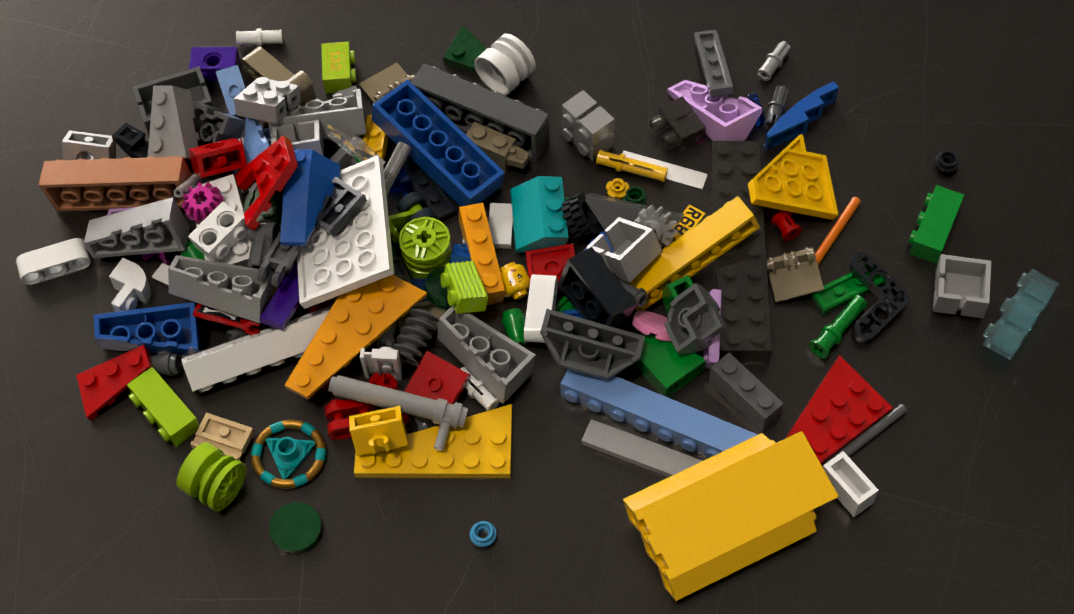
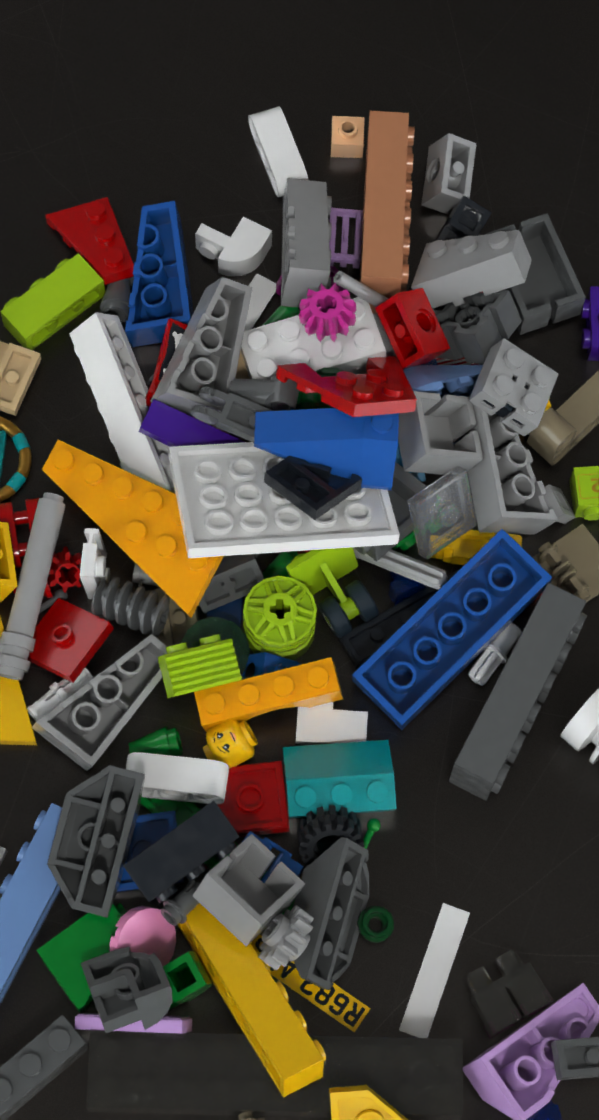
camera: 85 degrees right, 10 degrees up
white brick [188,202,249,262] -> none
light blue plate [216,65,245,116] -> none
dark tan hinge [466,122,530,172] -> none
light grey piece [561,90,615,161] -> none
yellow pin [596,150,668,182] -> none
yellow plate [606,178,629,200] -> none
none -> light nougat plate [331,116,364,158]

